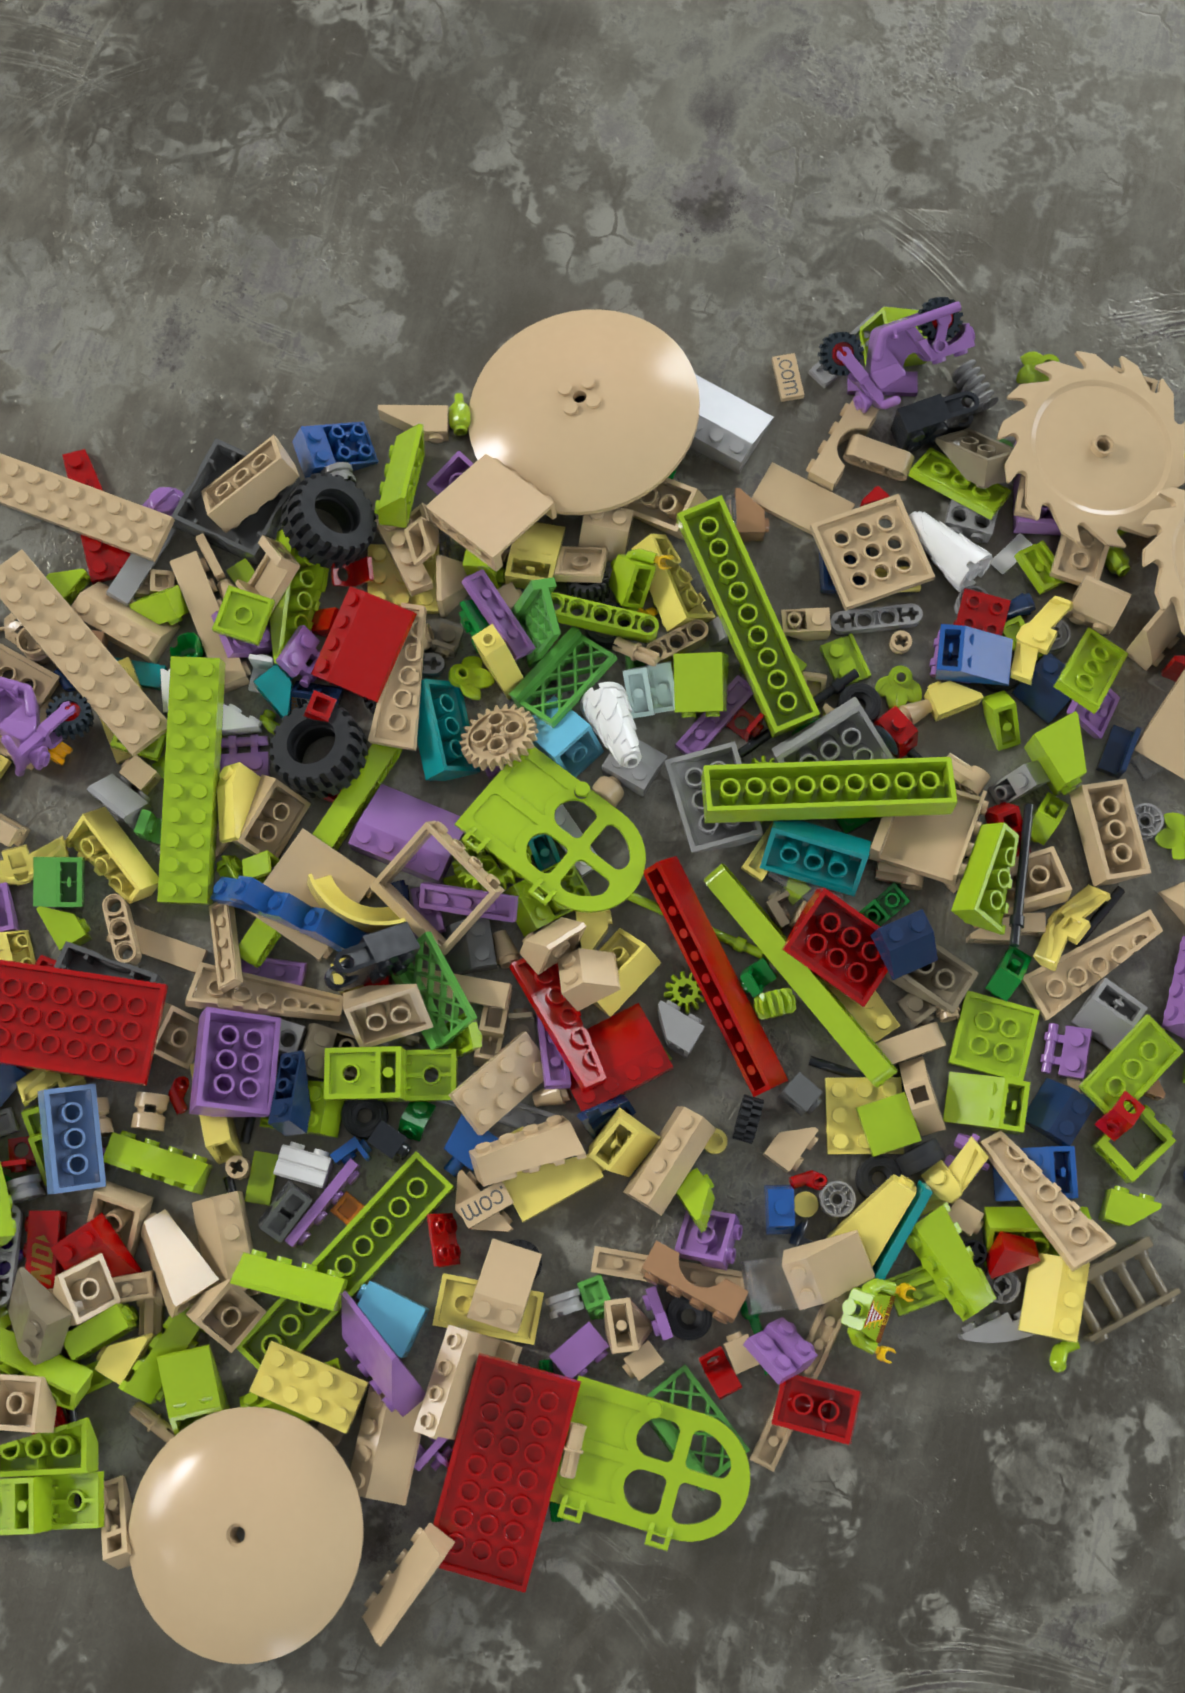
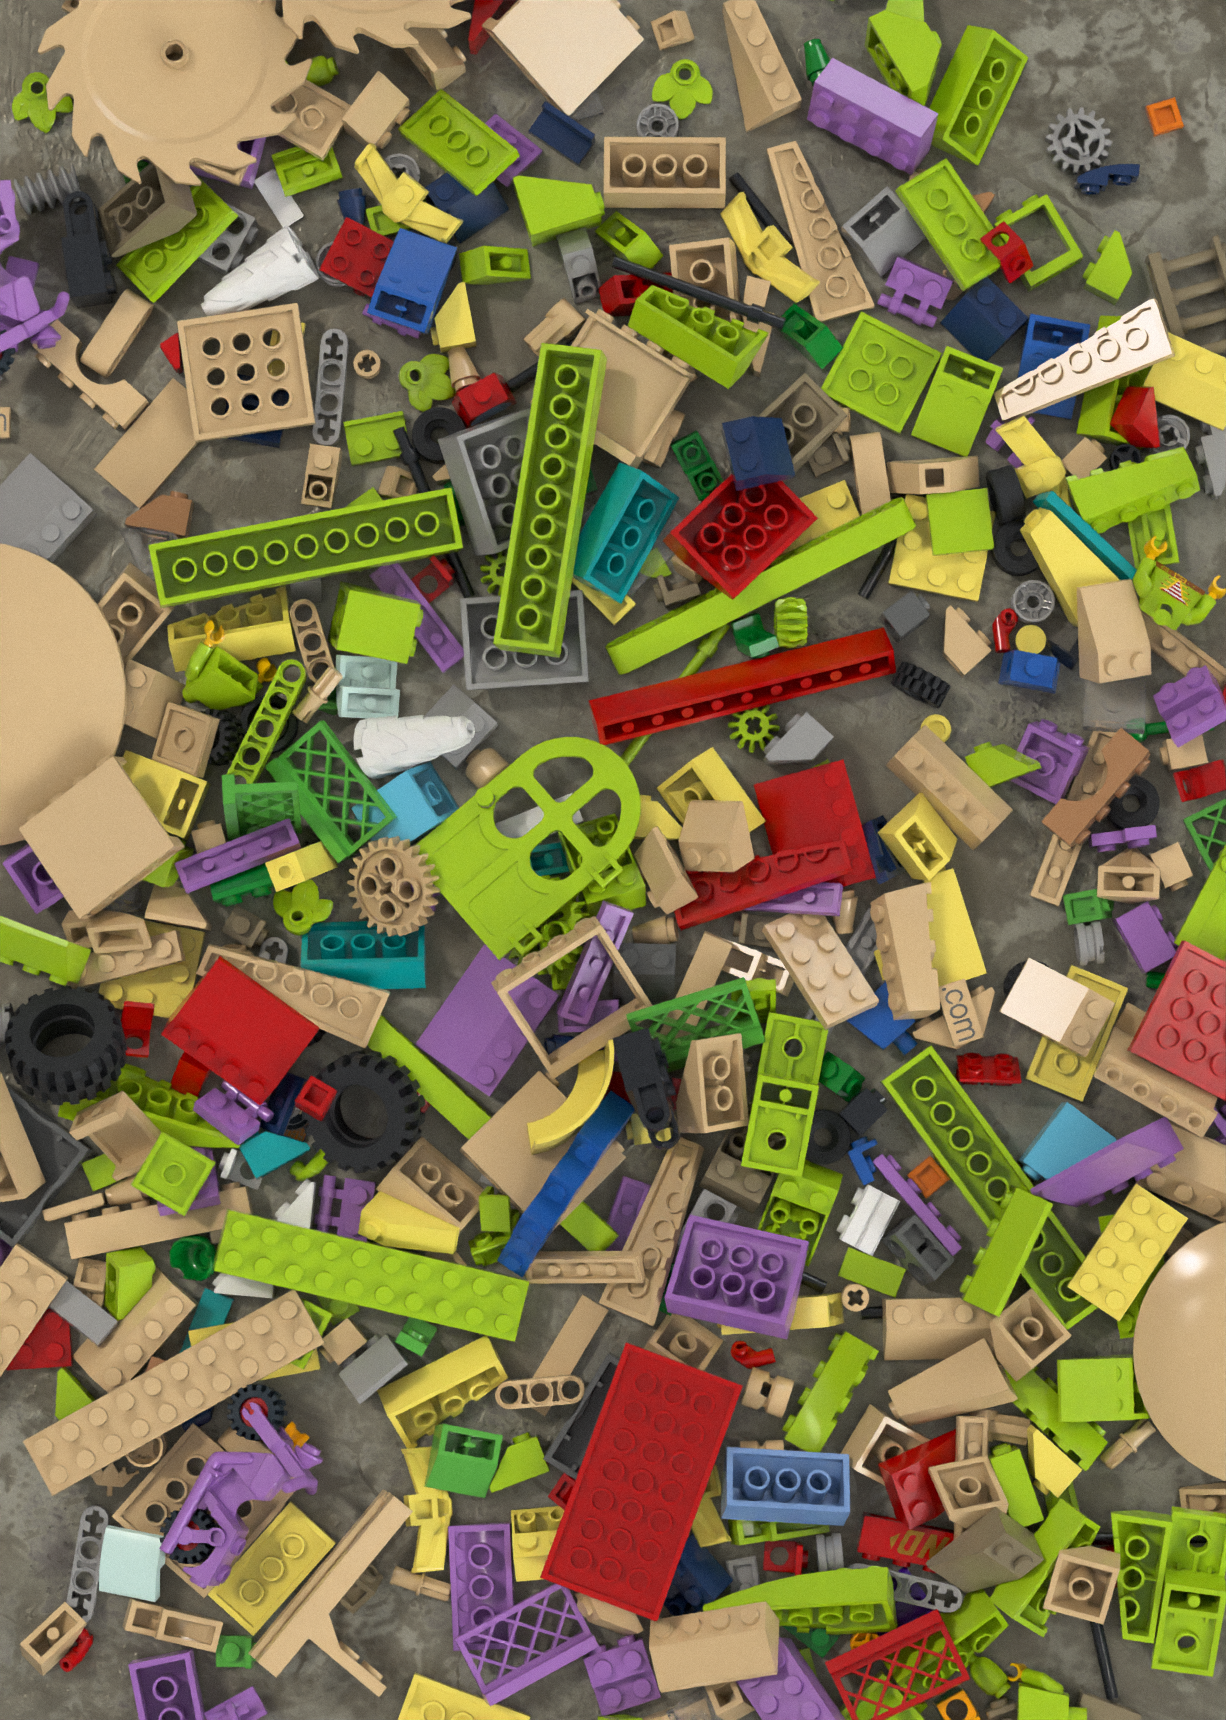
camera: 75 degrees left, 10 degrees up
dark blue slope [268,1051,311,1136] -> none

